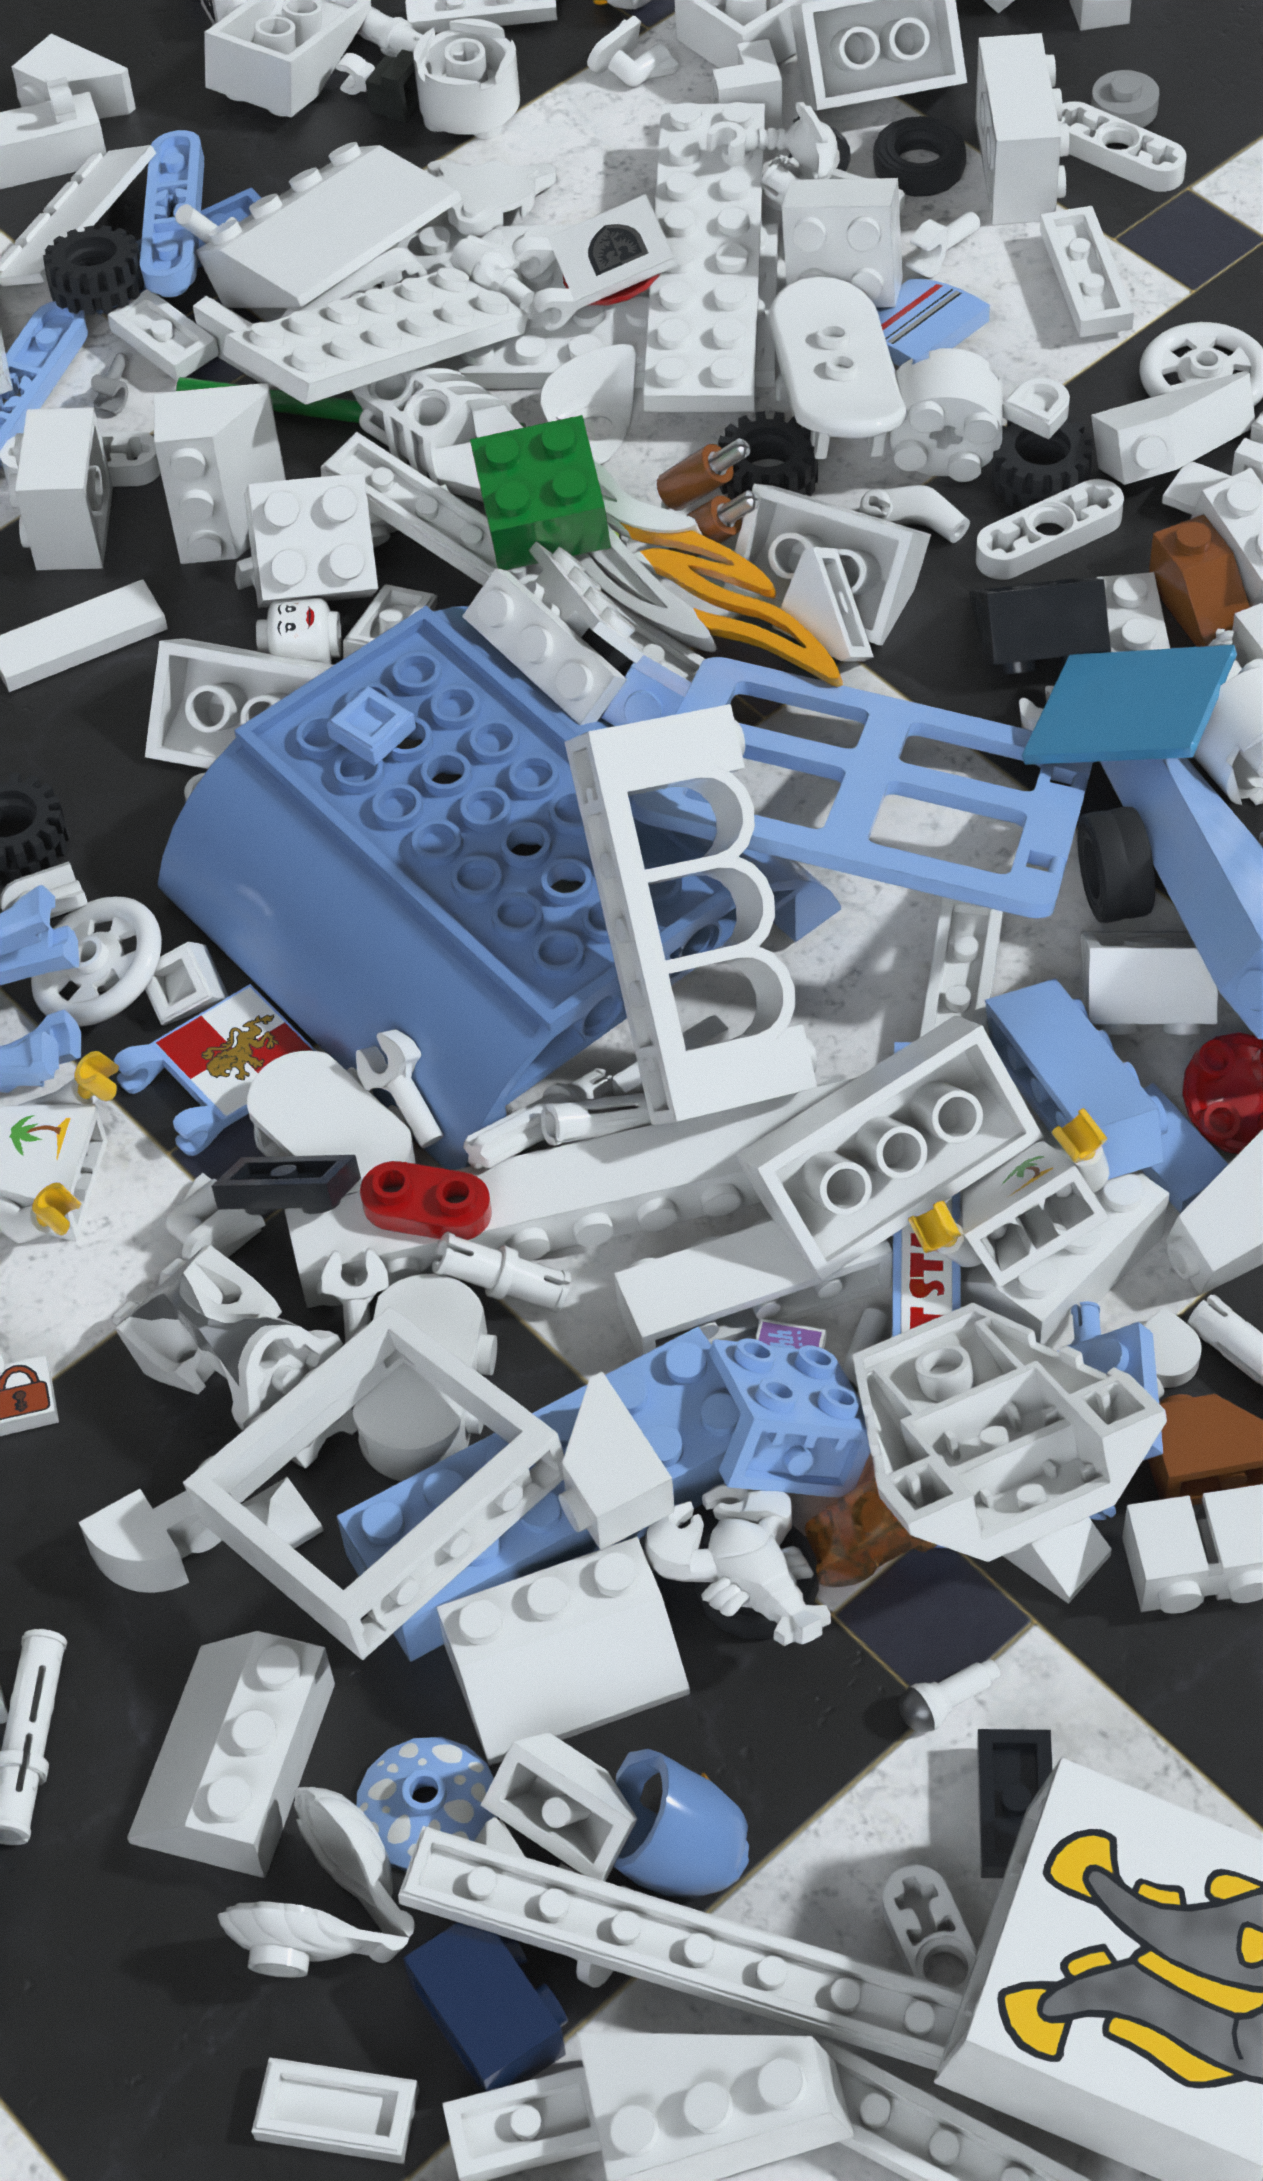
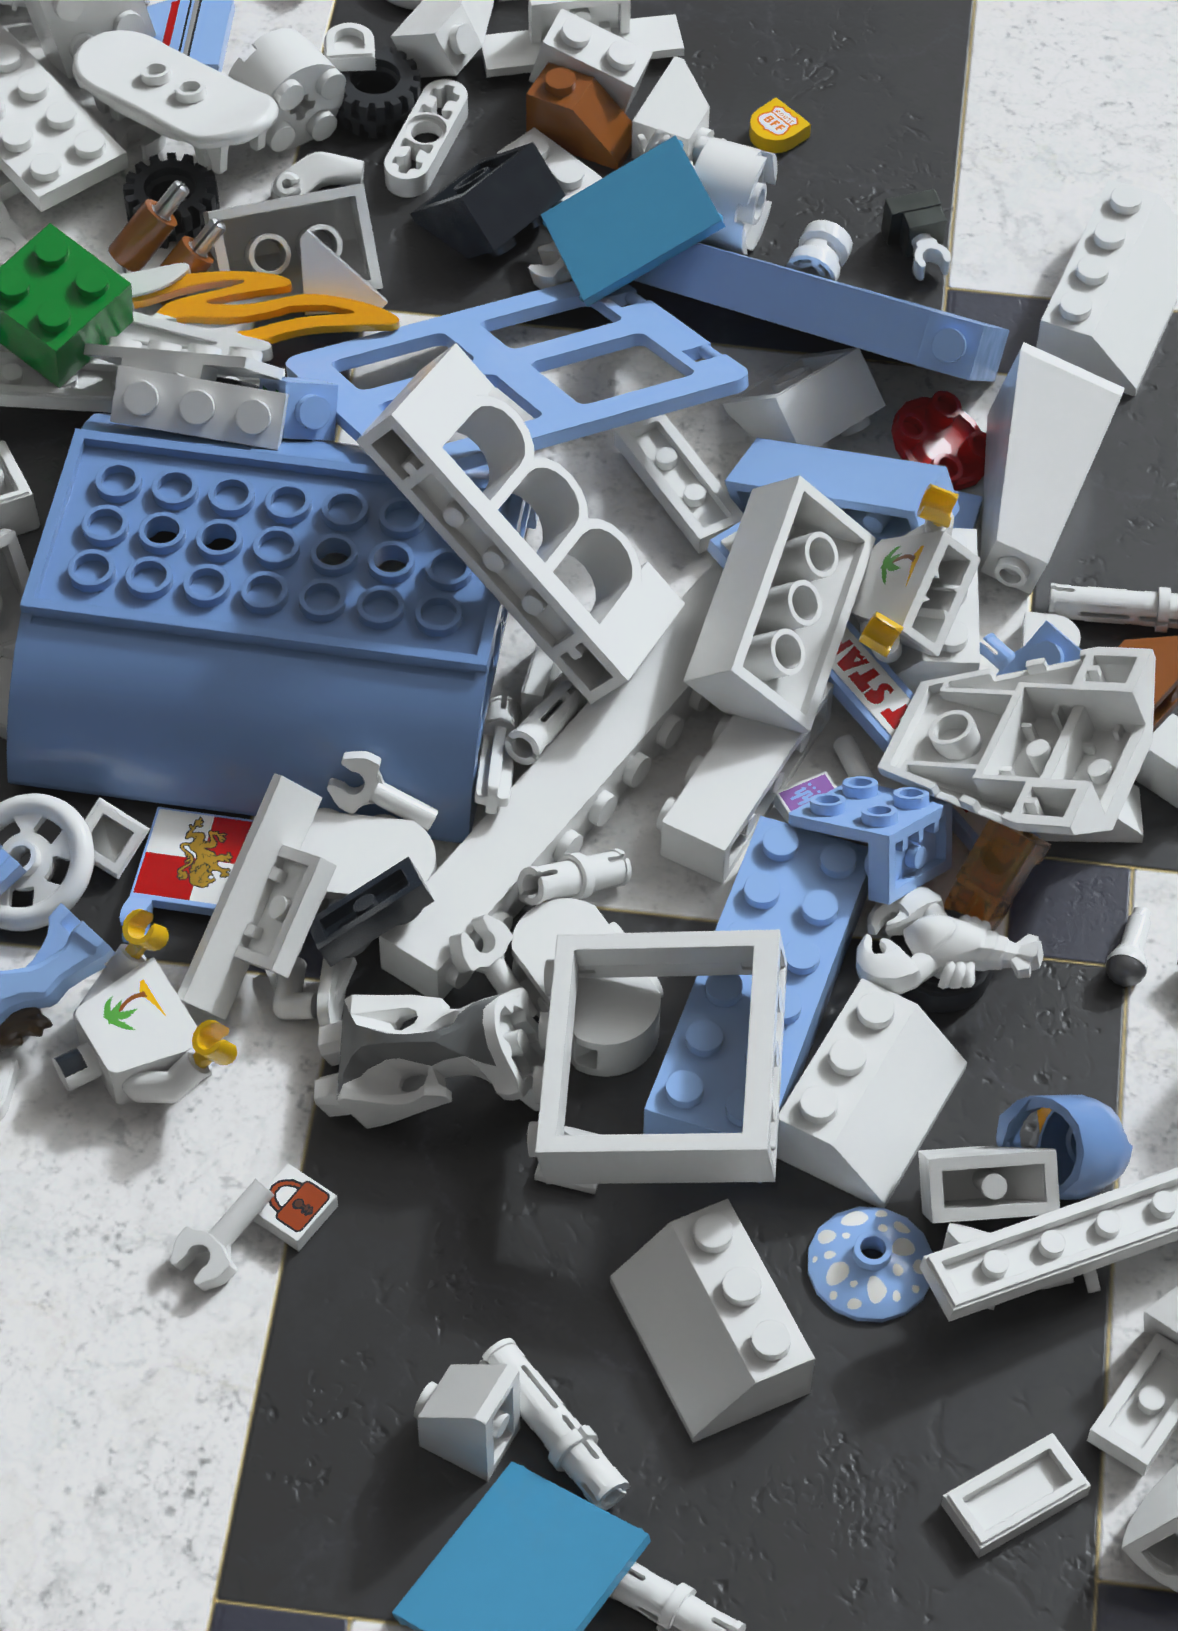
camera: 45 degrees left, 0 degrees up
white brick [78,1489,222,1593] -> none
white animal [217,1787,415,1978] -> none
light blue tile [327,686,416,766] -> none
red plate [360,1161,492,1240] -> none
dark blue brick [403,1922,568,2093] -> none
white slope [559,1371,675,1551] -> none
black tyre [1077,807,1155,923] -> none
none -> white bracket [177,773,337,1020]

